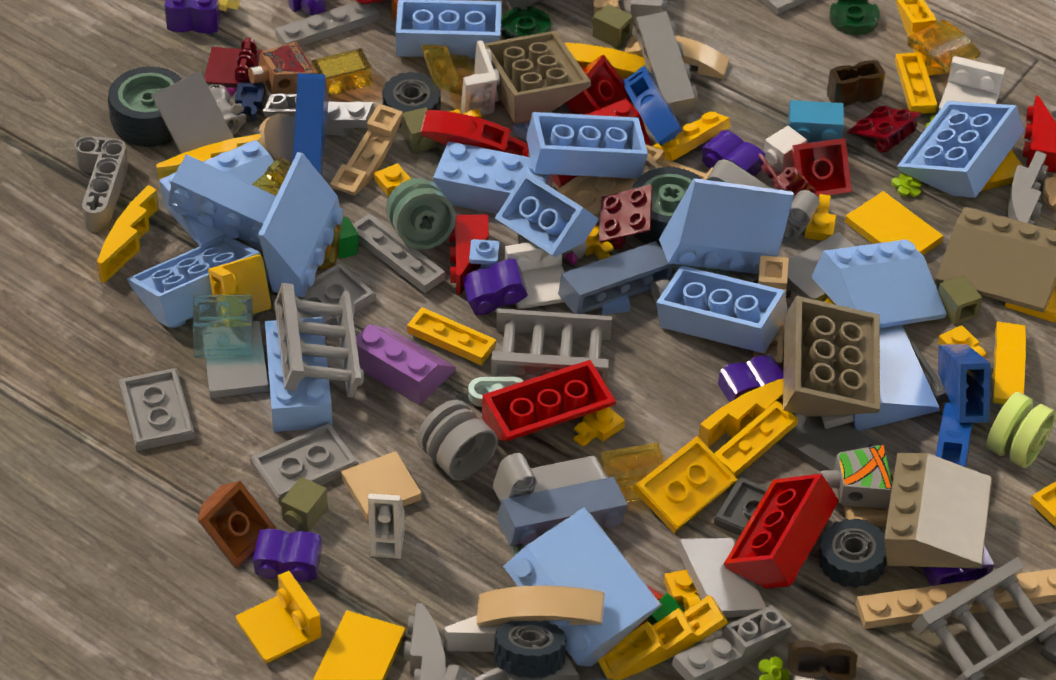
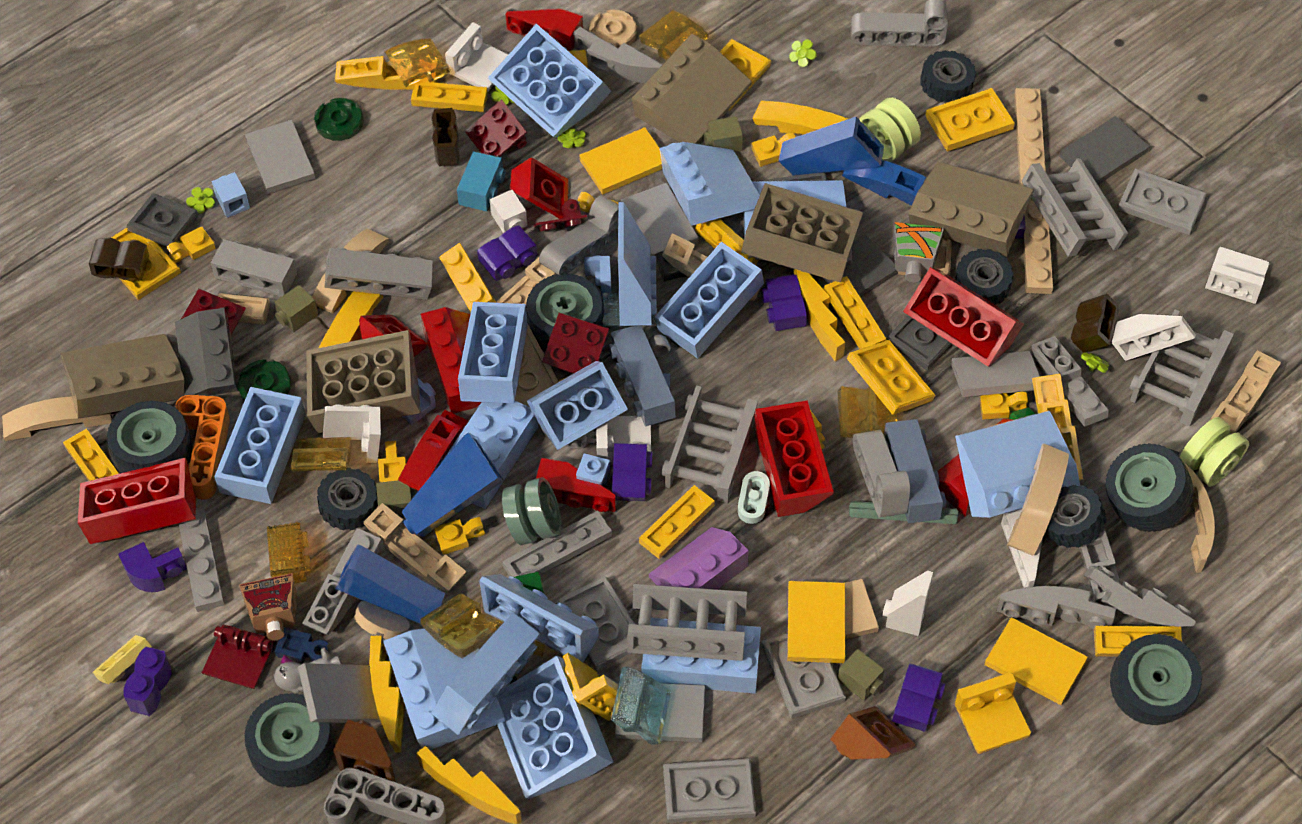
camera: 75 degrees left, 10 degrees up
light grey wheel [417,399,498,481] -> none
blue slope [624,65,683,146] -> none
none -> reddish brown slope [334,719,396,783]
none -> blue slope [402,433,504,537]
none -> yellow tile [787,581,845,663]

